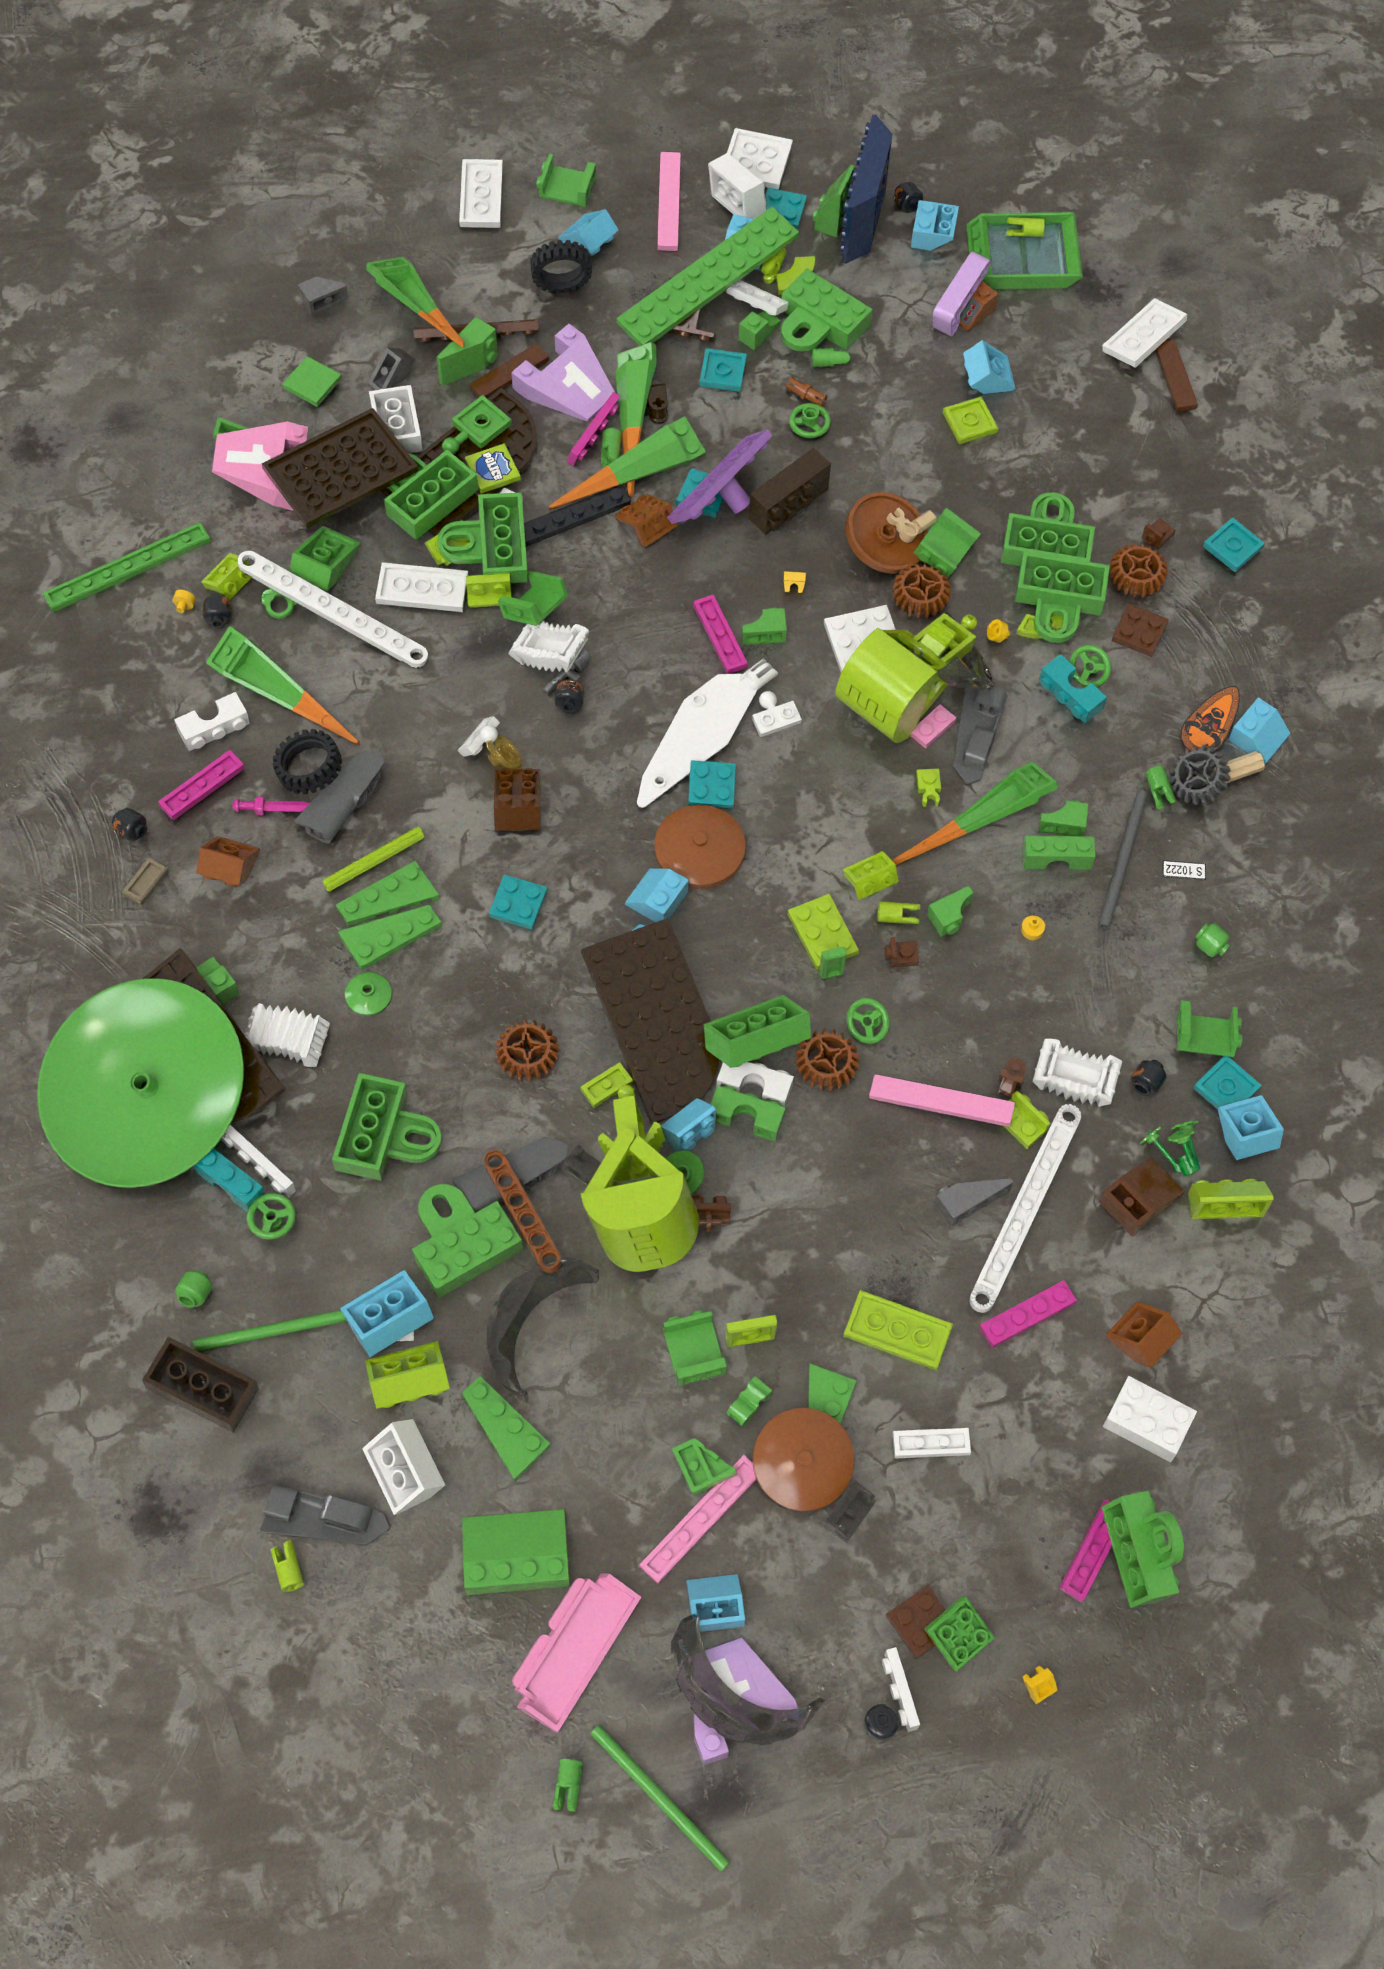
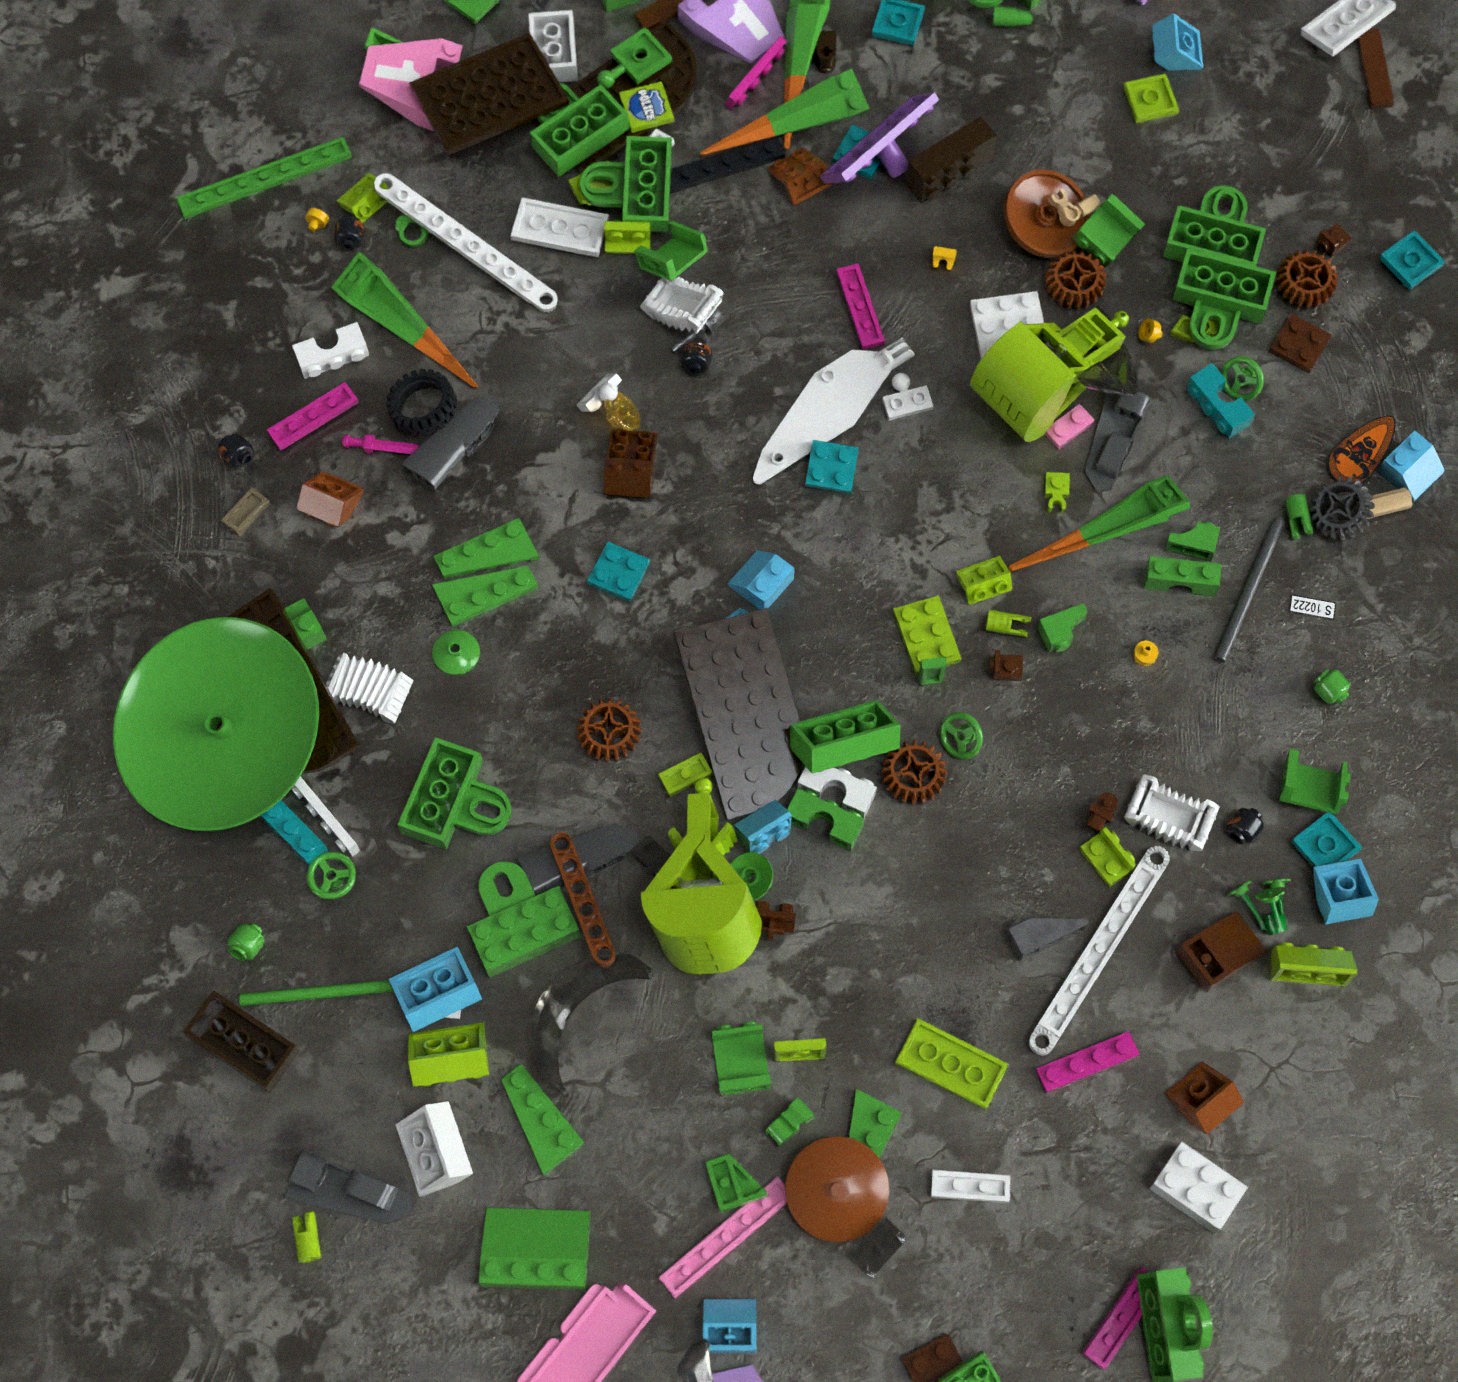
camera: 10 degrees right, 5 degrees up
bright green slope [289,526,361,591] -> none
lime axle [322,827,424,891] -> none
bright green hinge [601,428,622,468] -> none
dark orange dish [654,805,745,889] -> none
bright green arch [741,608,787,645] -> none
dark orange pin [785,377,828,407] -> none
bright green piece [789,403,831,438] -> none
bright pink tile [869,1074,1015,1127] -> none

